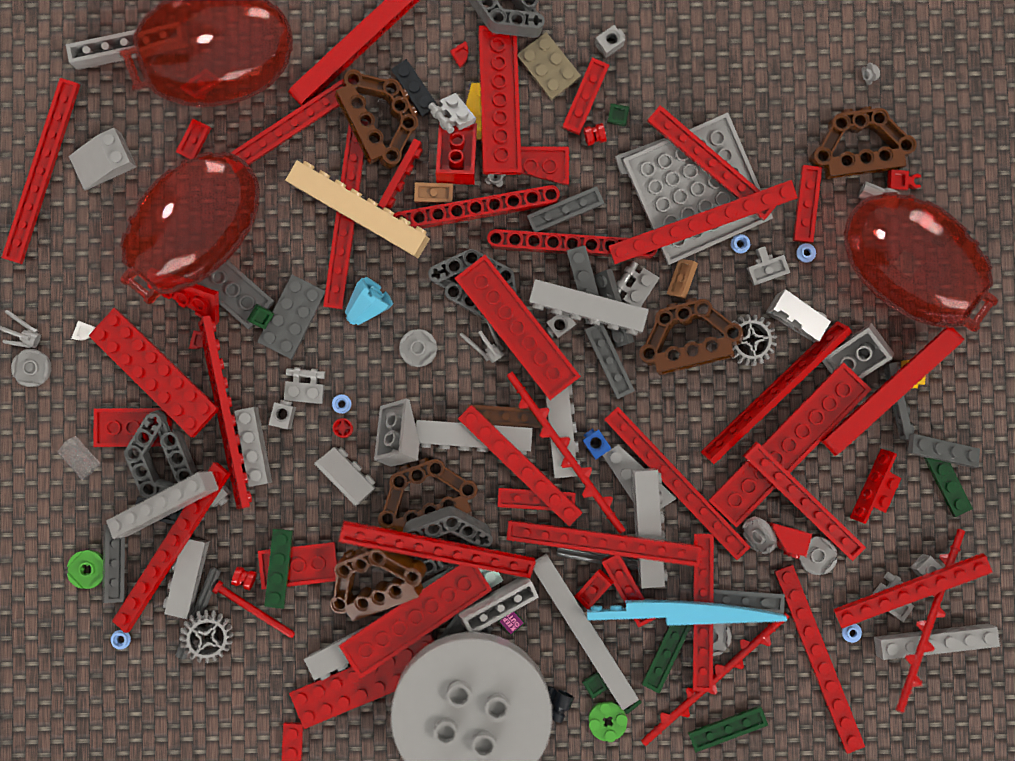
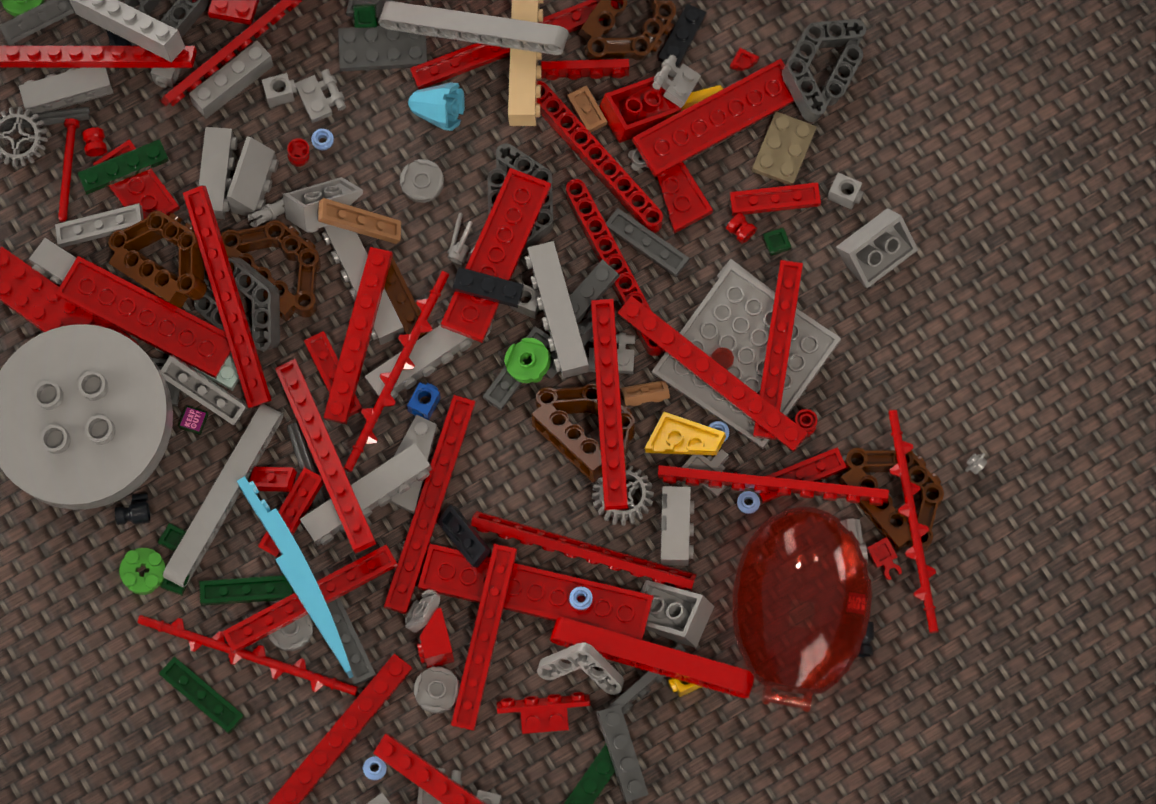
camera: 60 degrees right, 15 degrees down
none -> light grey plate [55,204,144,248]
none -> light grey brick [198,127,237,219]
none -> light grey pin [248,198,285,227]
none -> medium nougat plate [318,198,401,244]
none -> light grey beam [378,1,569,55]
none -> black plate [437,505,492,568]
none -> black plate [452,267,524,308]
none -> bright green plate [504,338,551,383]
none -> light grey beam [537,643,624,695]
none -> light blue plate [569,587,593,610]
none -> red plate [591,299,628,510]
none -> yellow wing [644,412,726,455]
none -> red plate [658,465,889,506]
none -> clear red tile [711,347,734,370]
none -> red wheel [794,409,818,437]
none -> light grey slope [836,208,918,288]
none -> red plant [888,410,939,633]

